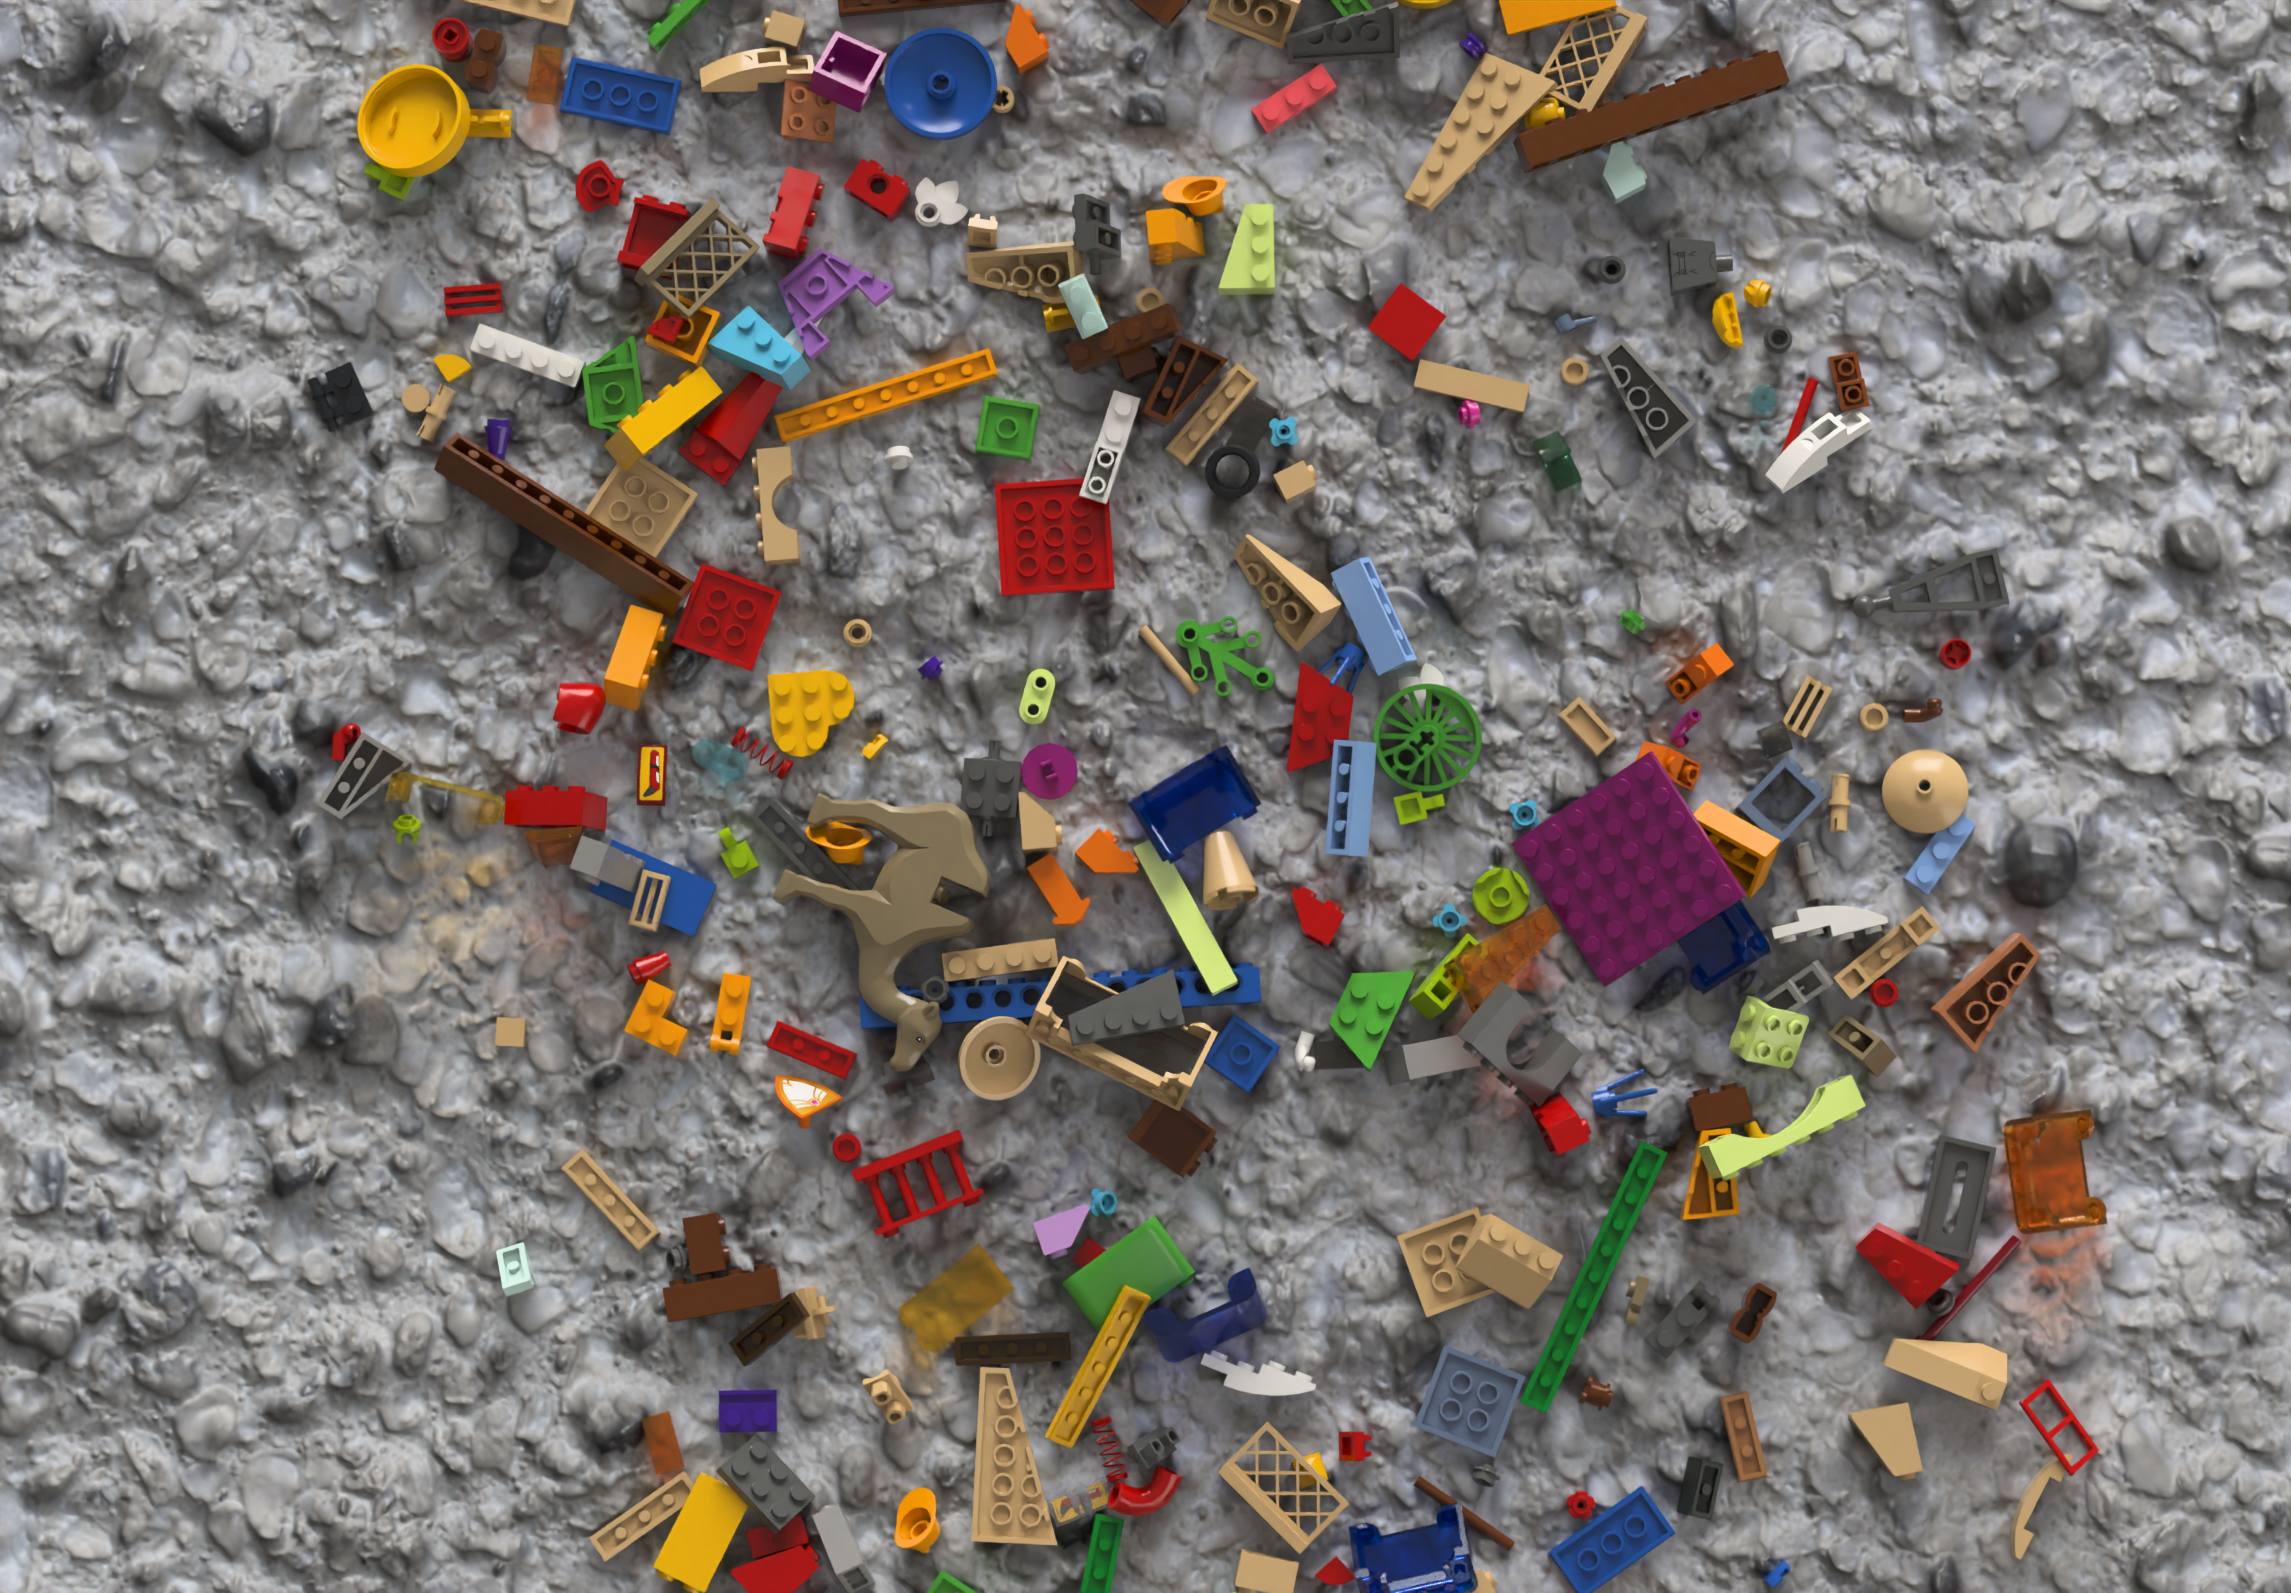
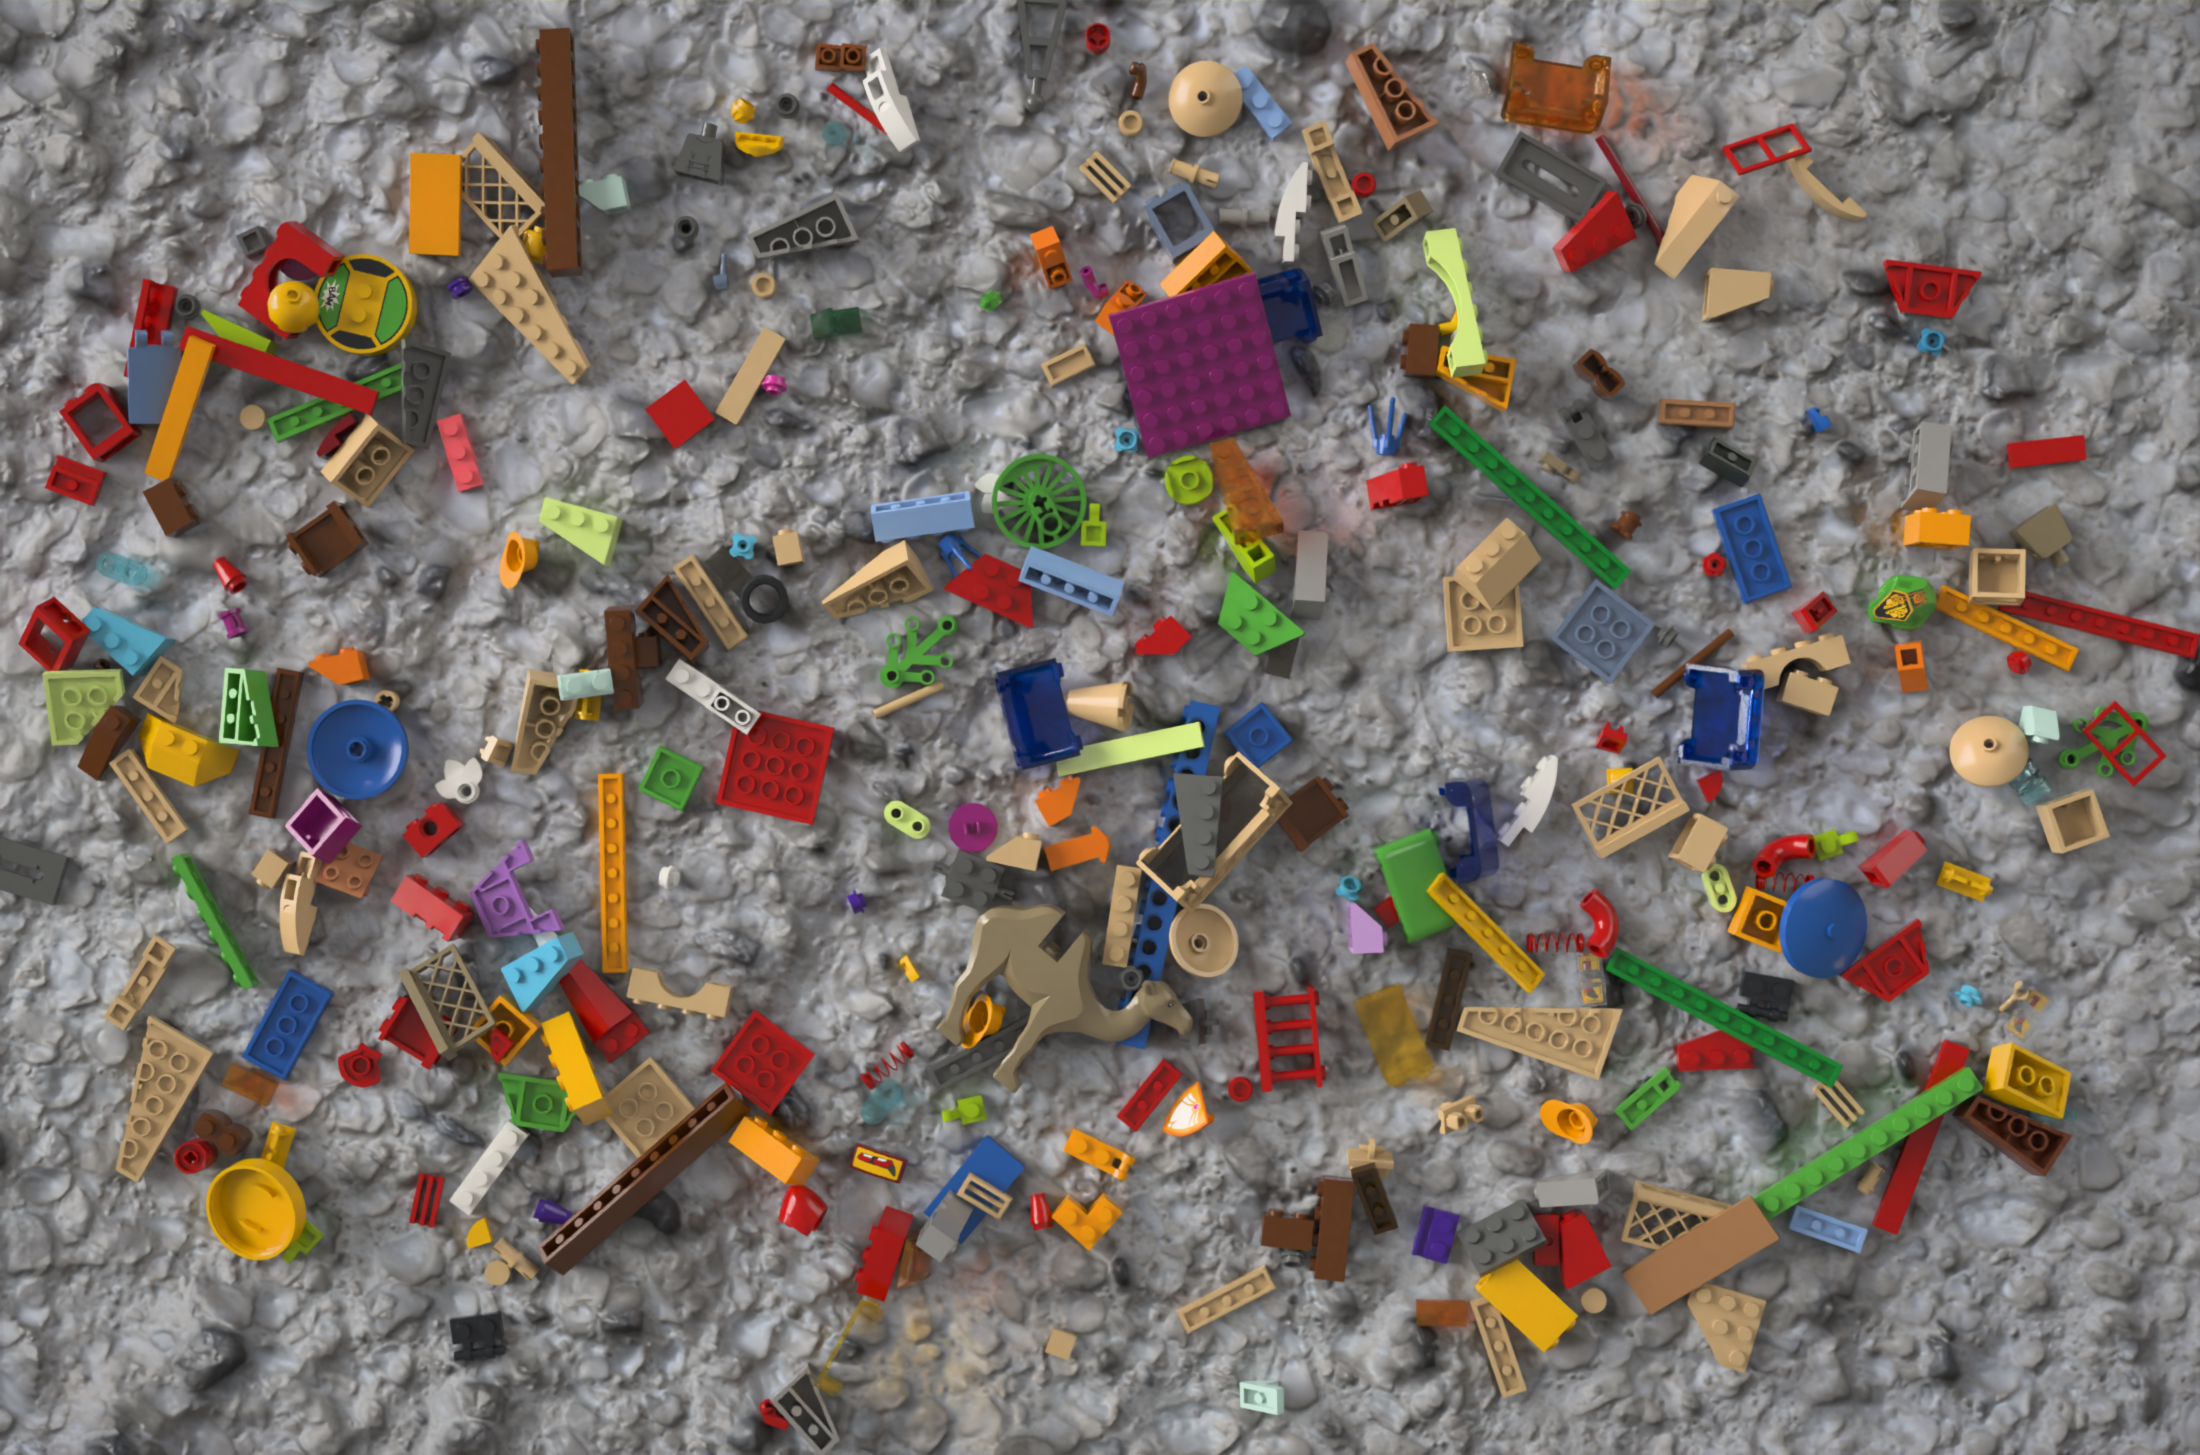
camera: 80 degrees left, 5 degrees up
lime plate [393,814,422,844] -> none
yellow plate [767,670,855,758] -> none
tan plate [843,619,872,648] -> none
dark grey plate [1072,193,1121,275] -> none
dark grey hips [1127,1425,1181,1472] -> none
tan tile [1136,288,1164,314] -> none
light orange wedge [1145,208,1205,265] -> none
white arm [1295,1031,1315,1072] -> none
medium azure plate [1432,904,1467,938] -> none
dark grey arch [1457,981,1583,1107] -> none
yellowish green bracket [1728,995,1809,1069] -> none
clear smoke plate [1756,721,1793,759] -> none

